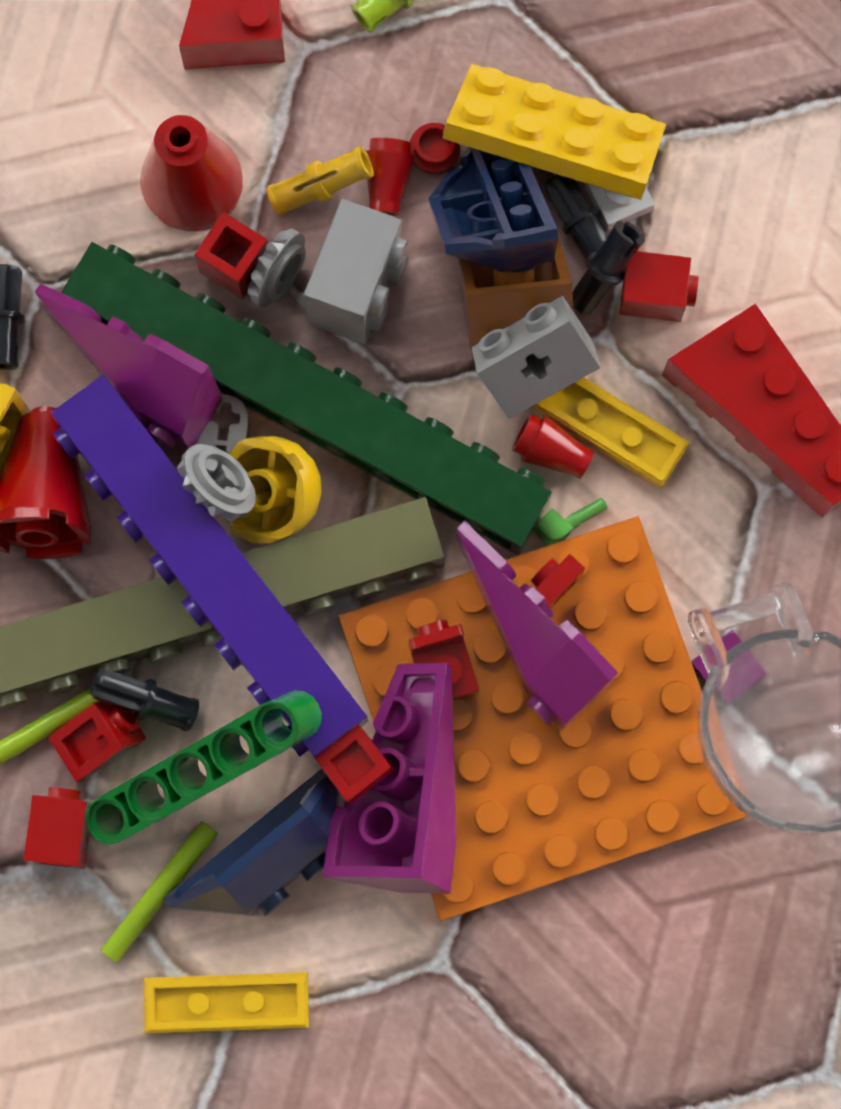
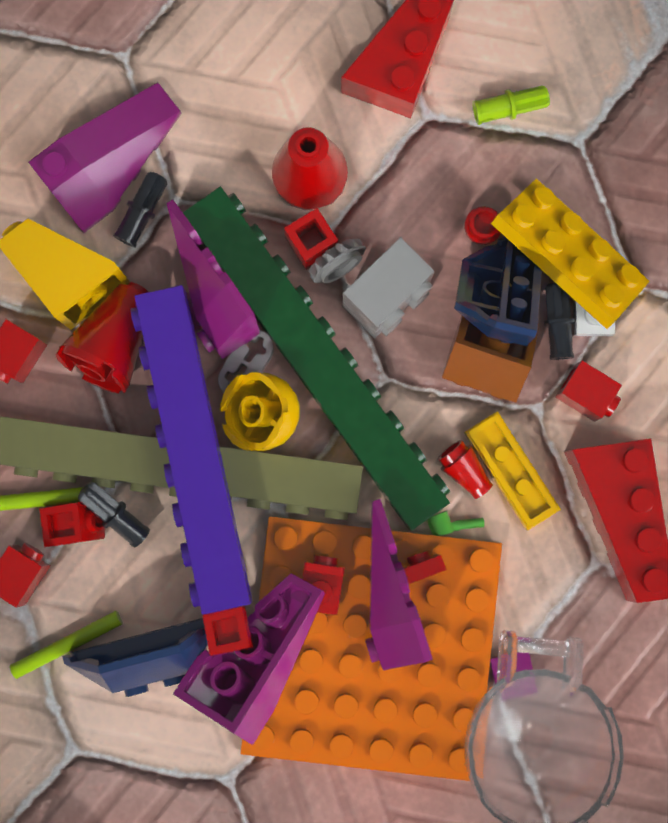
camera: 25 degrees right, 5 degrees up
green beam [86,690,322,845] -> none
yellow tile [144,972,309,1033] -> none
light grey gear [177,444,256,522] -> none
yellow pin [267,146,374,216] -> none
red cone [366,138,415,216] -> none
light grey brick [472,296,601,419] -> none
black axle [572,221,645,315] -> none

